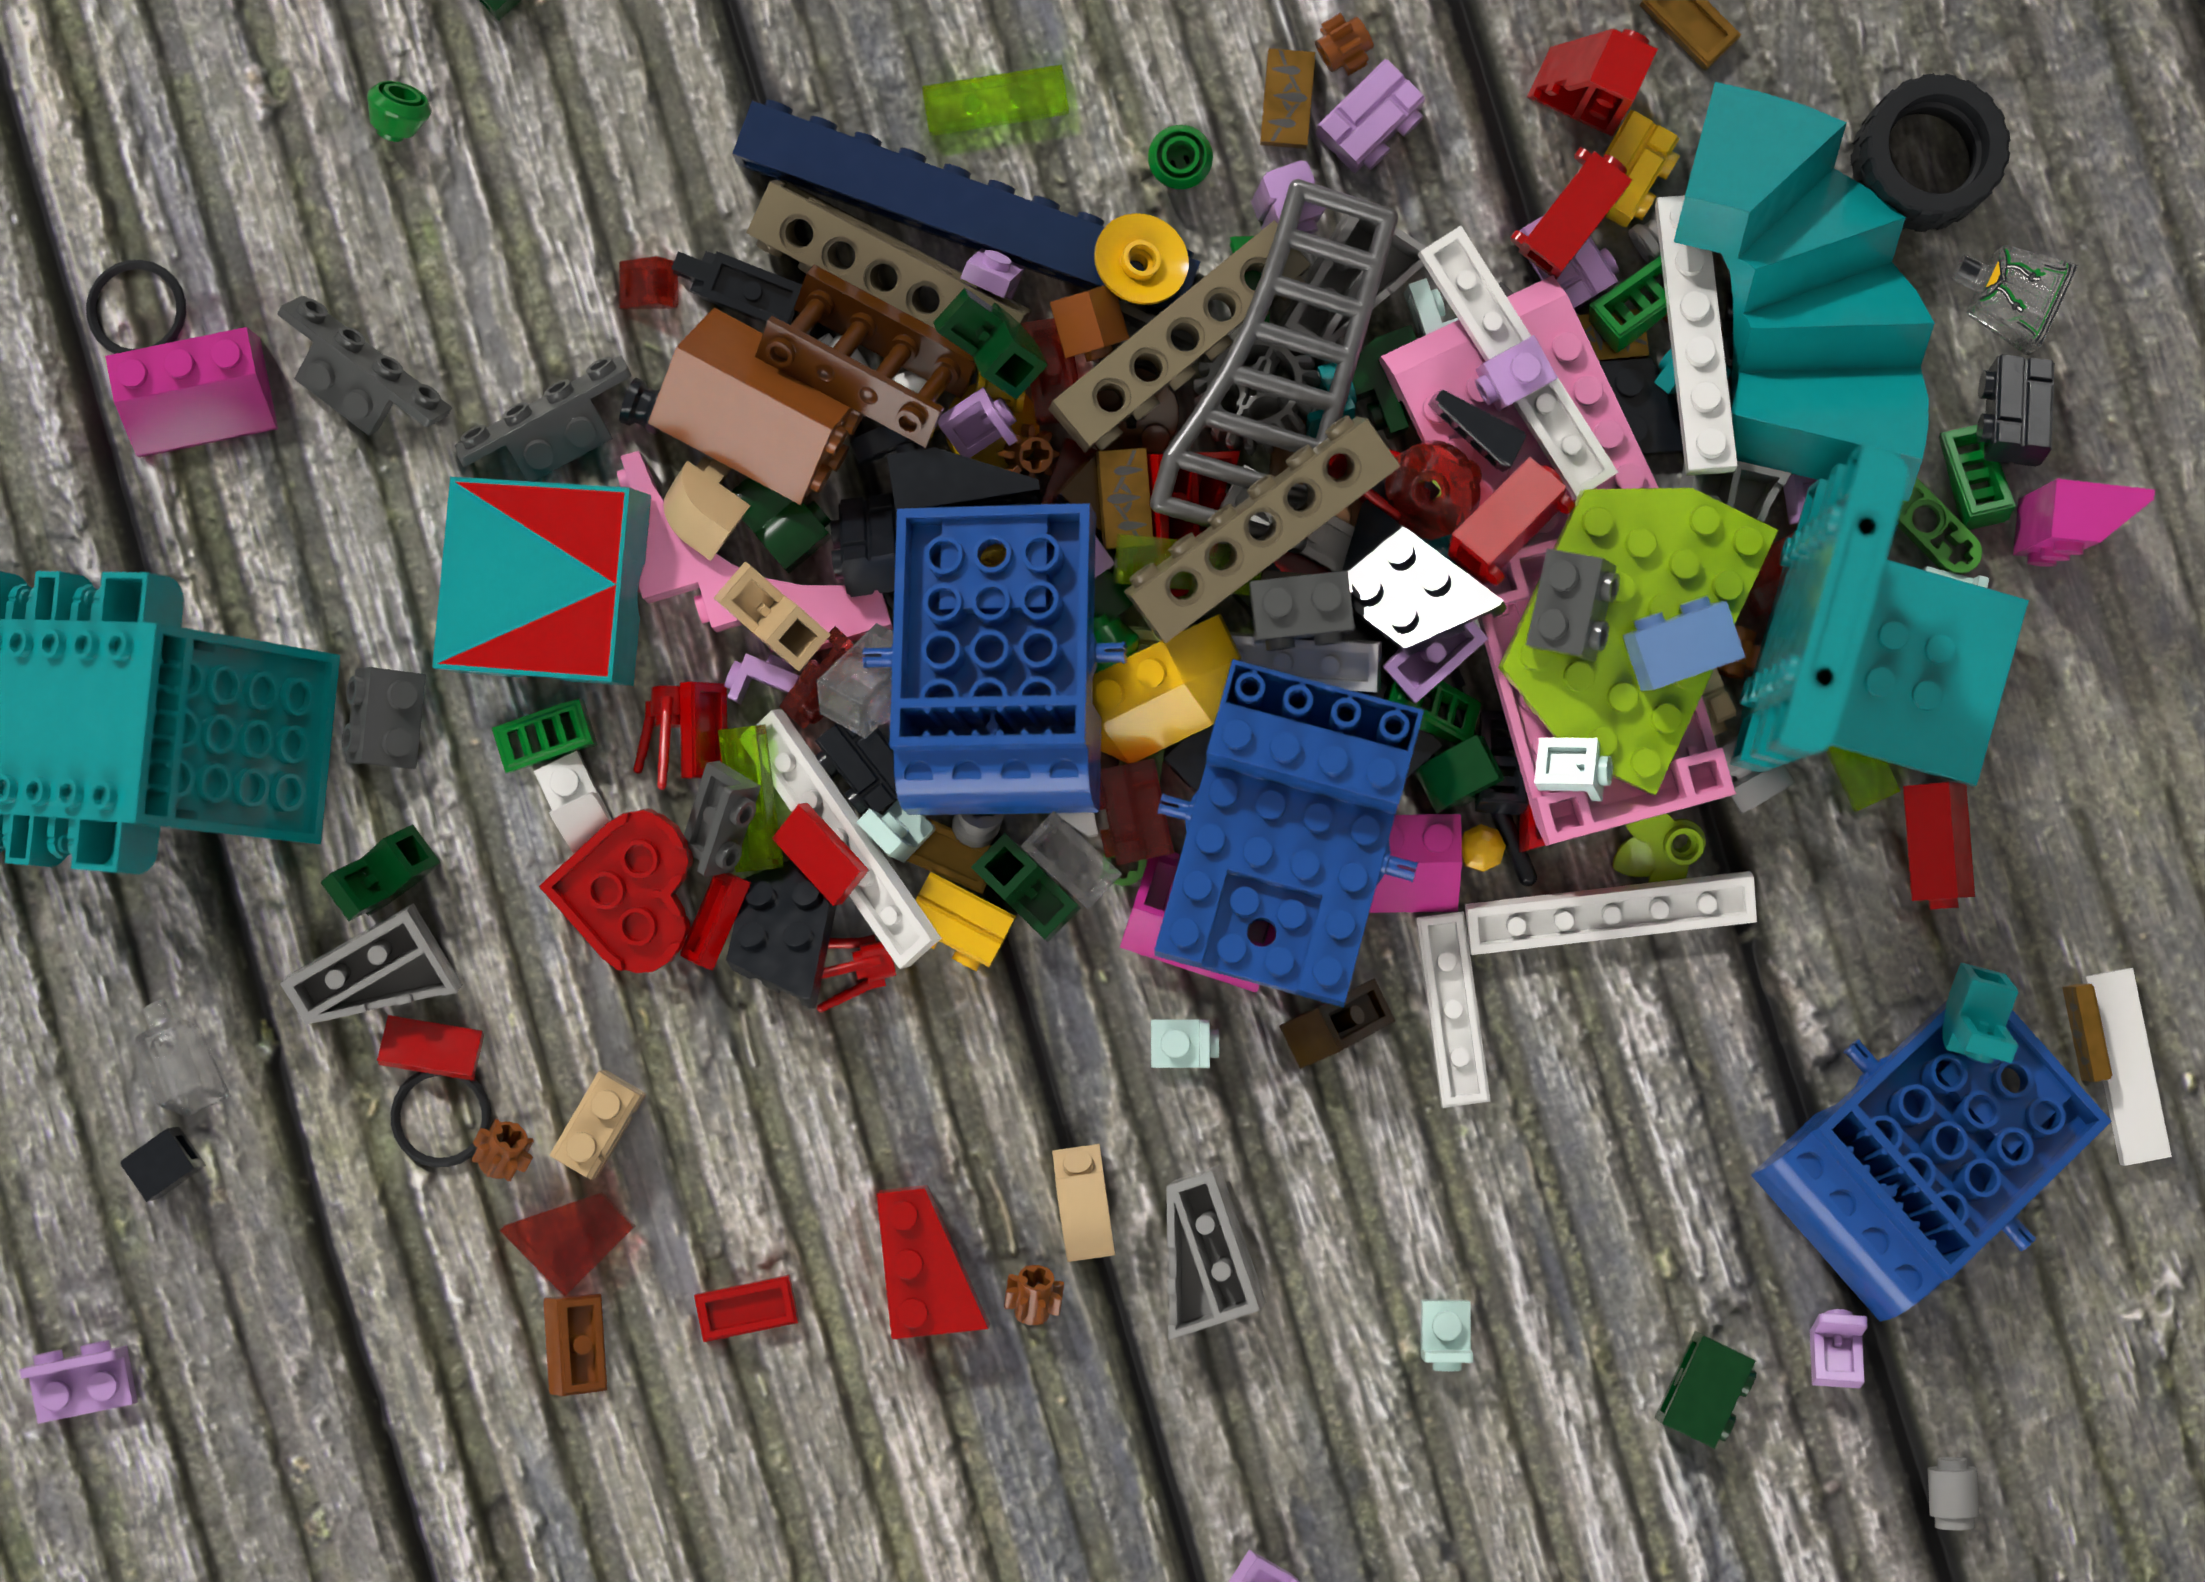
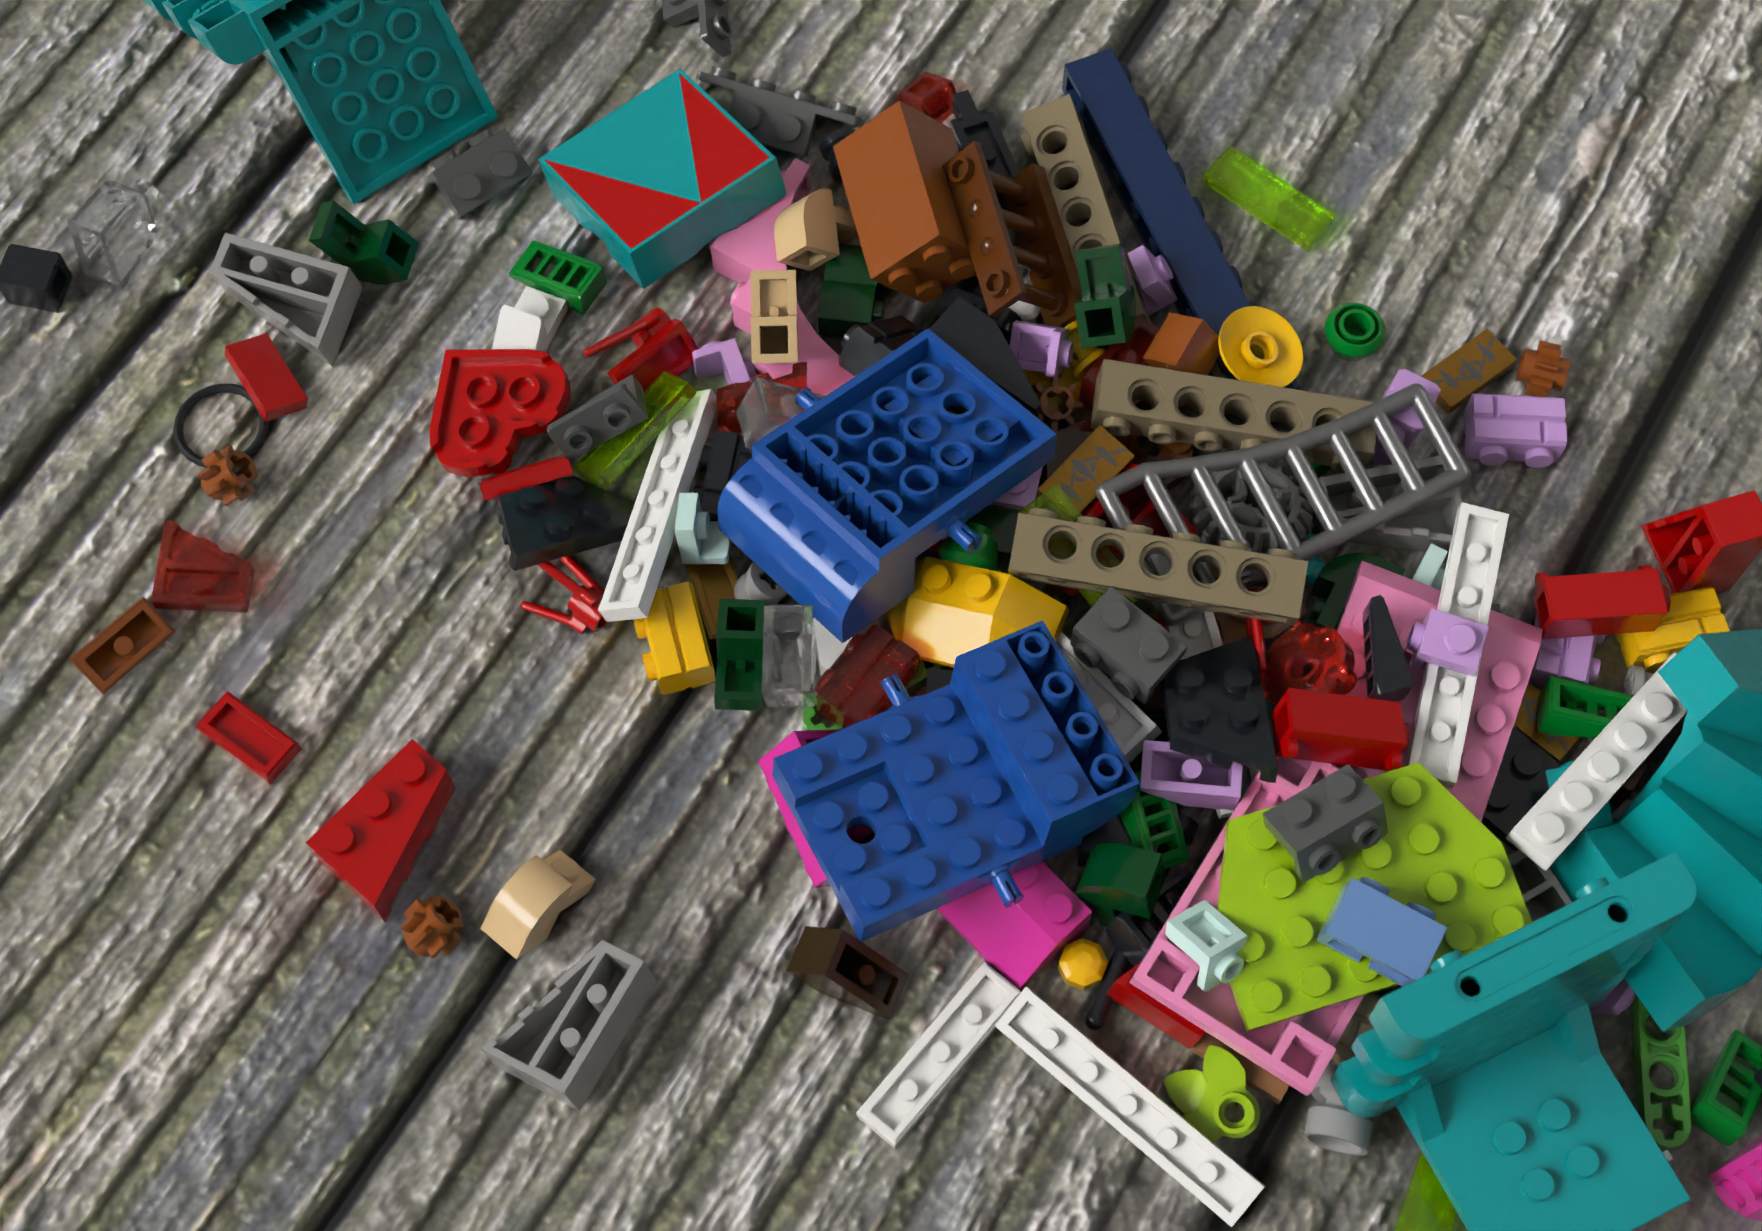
camera: 50 degrees right, 20 degrees down
tan brick [549,1070,646,1180] -> none
red tile [772,803,869,906] -> none
light aqua bracket [1151,1019,1219,1068] -> none

